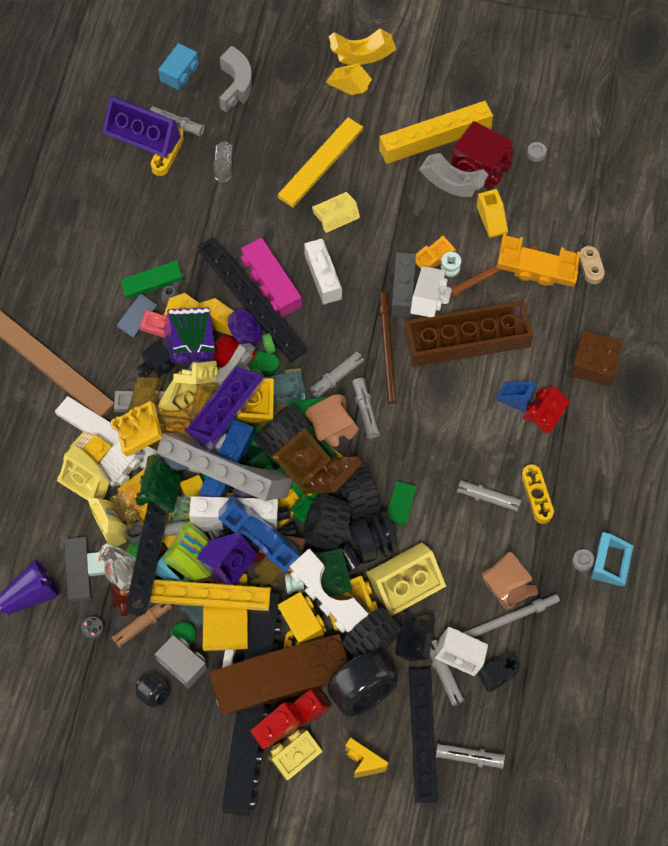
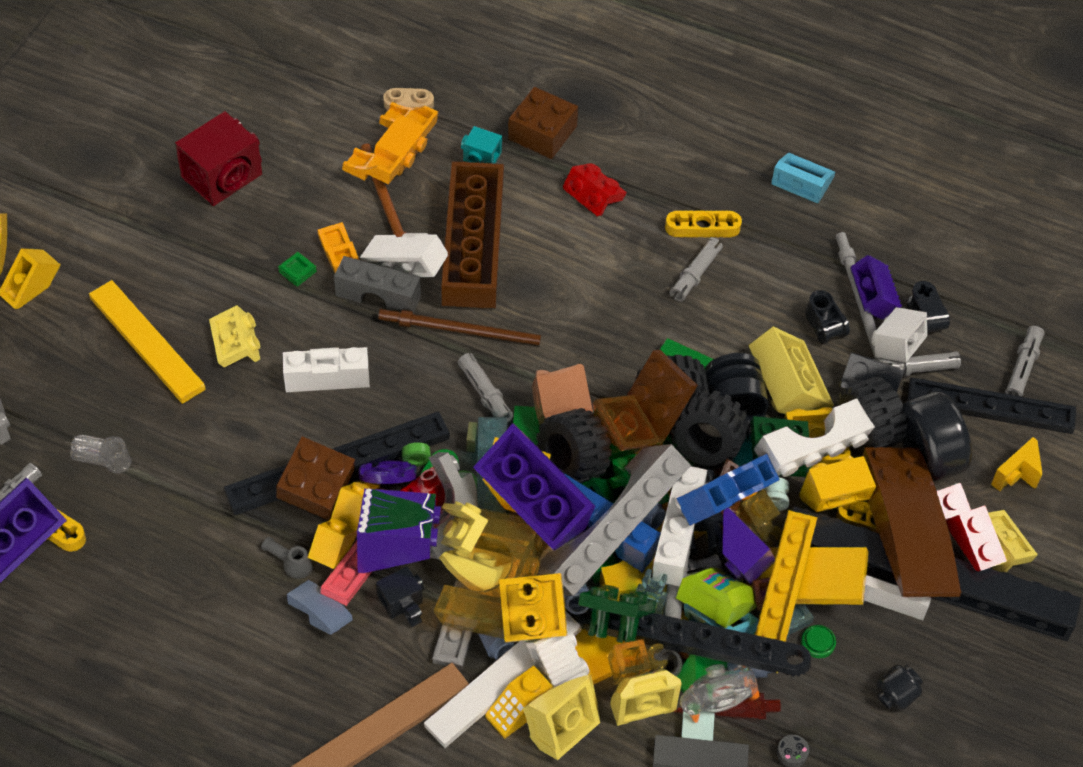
camera: 80 degrees left, 10 degrees down
medium nougat pin [111,603,172,648] -> none
green tile [121,260,183,299] -> none
light grey brick [155,635,207,689] -> none
dark pink brick [240,238,302,318] -> none
light grey pin [352,378,380,439] -> none
yellow brick [379,101,493,164] -> none
light grey arch [419,153,488,197] -> none
light aqua wheel [441,252,461,277] -> none
yellow slope [477,189,508,238] -> none
nougat piece [482,552,538,610] -> none
blue slope [496,381,536,413] -> none
light grey tile [527,142,547,162] -> none
light grey tile [572,549,595,572] -> none
none -> reddish brown brick [276,436,355,521]
none -> green tile [278,252,317,287]
none -> teal brick [461,126,502,164]
none -> black piece [805,290,850,344]
none -> dark purple brick [850,255,902,320]

